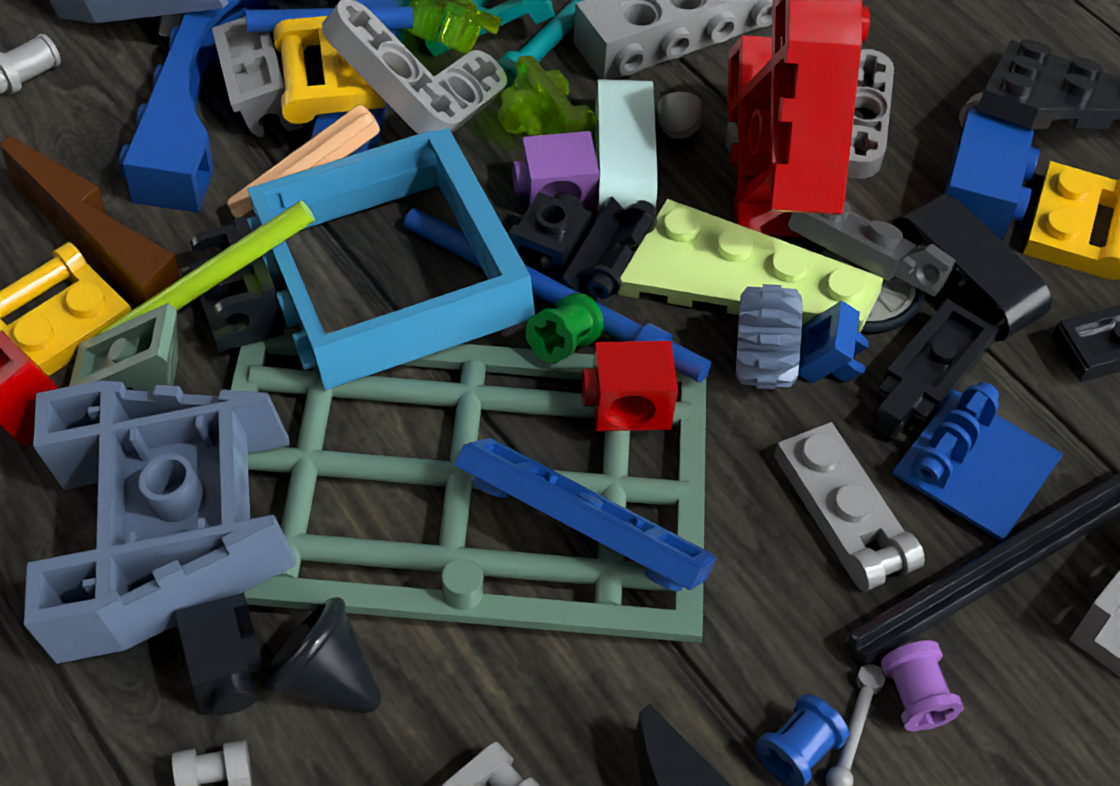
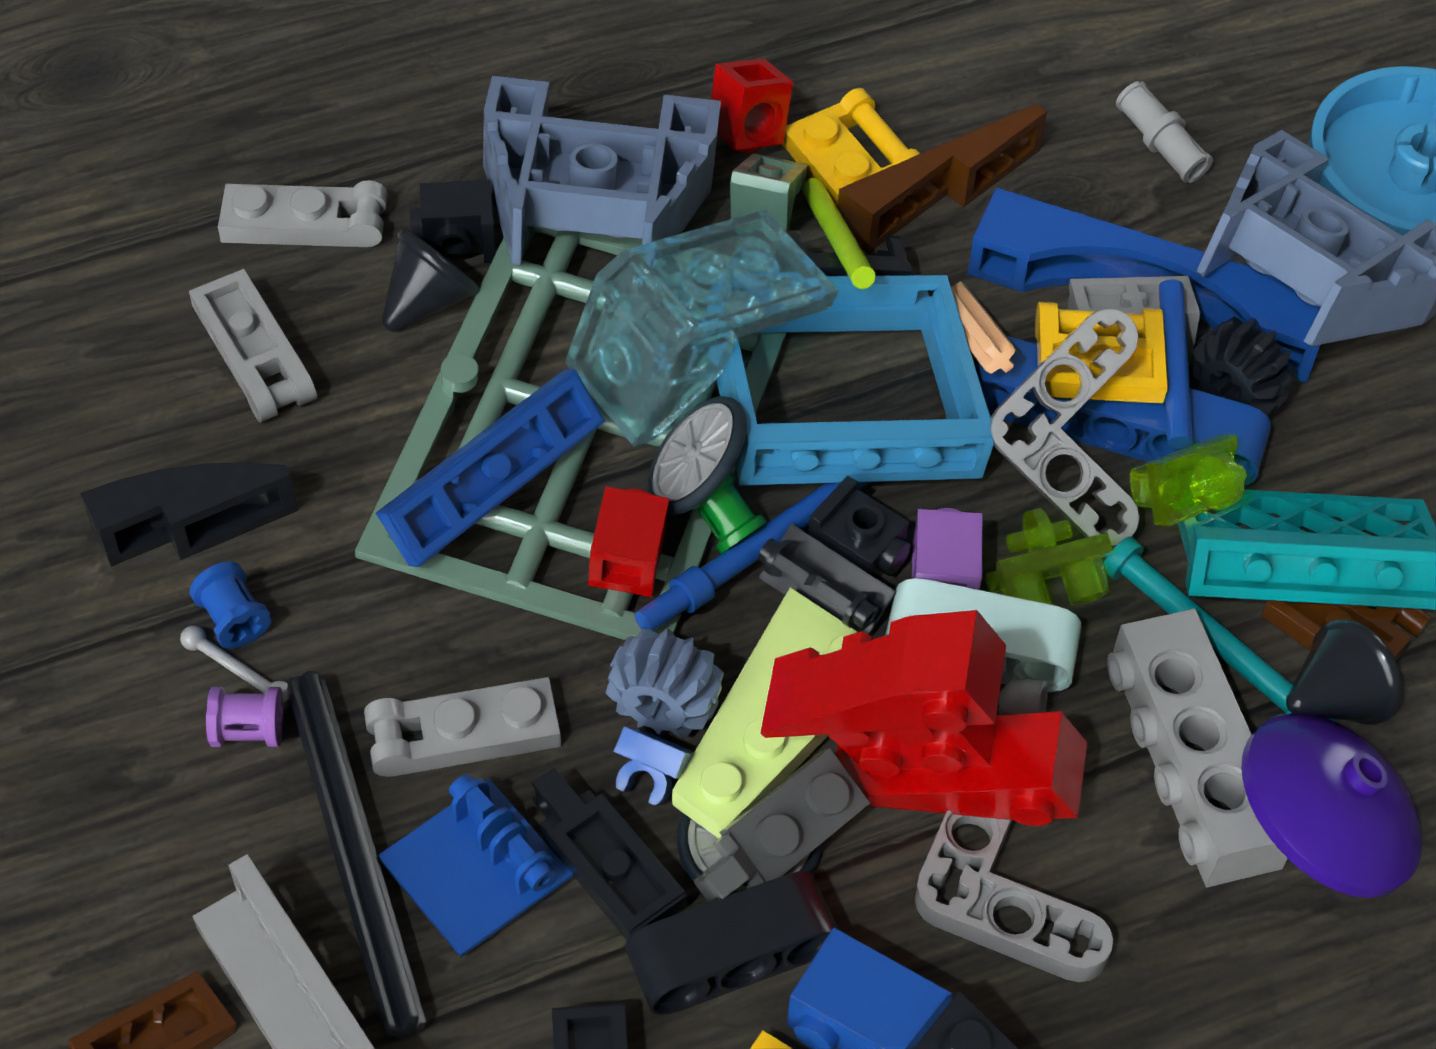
camera: 105 degrees right, 0 degrees up
none -> clear light blue bracket [565,209,839,447]
none -> light grey wheel [648,396,747,515]

